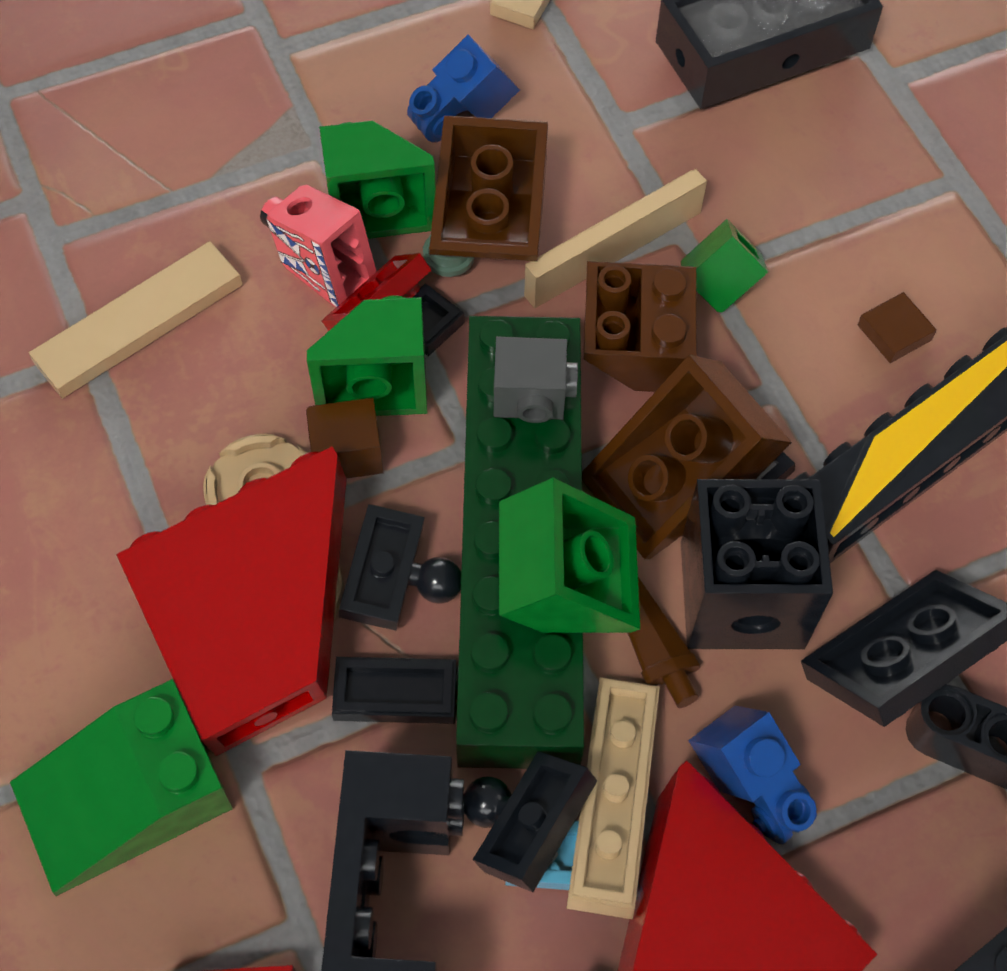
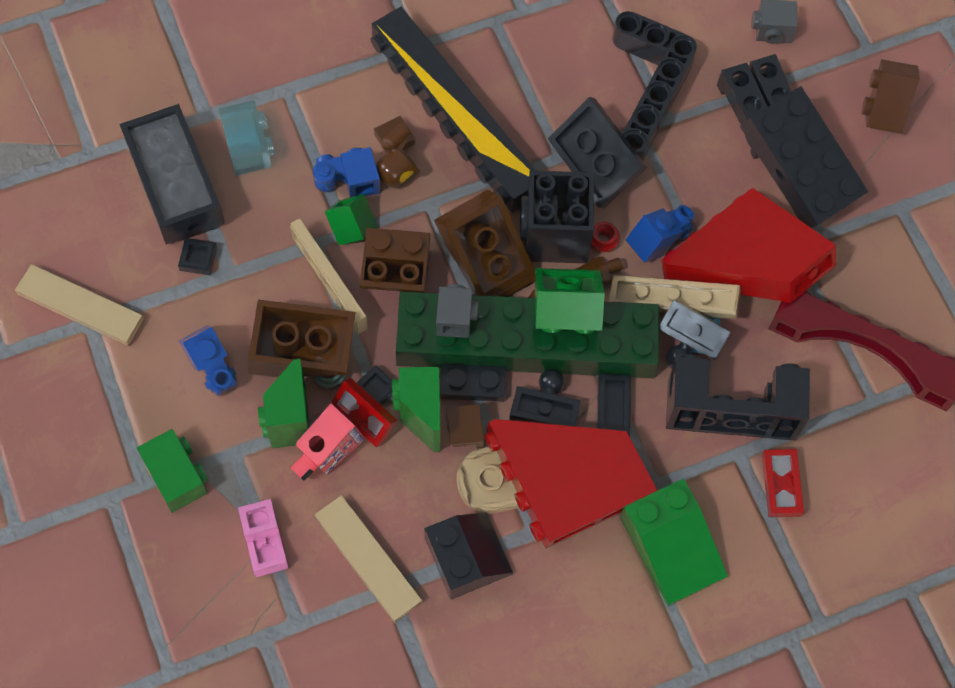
camera: 90 degrees left, 5 degrees up
none -> green brick [136,428,208,513]
none -> black tile [178,238,217,276]
none -> clear light blue brick [218,100,275,176]
none -> bright pink slope [238,499,289,578]
none -> blue brick [313,147,381,197]
none -> reddish brown piece [376,123,421,188]
none -> black slope [424,512,513,600]
none -> black plate [440,364,506,402]
none -> red plate [591,221,620,252]

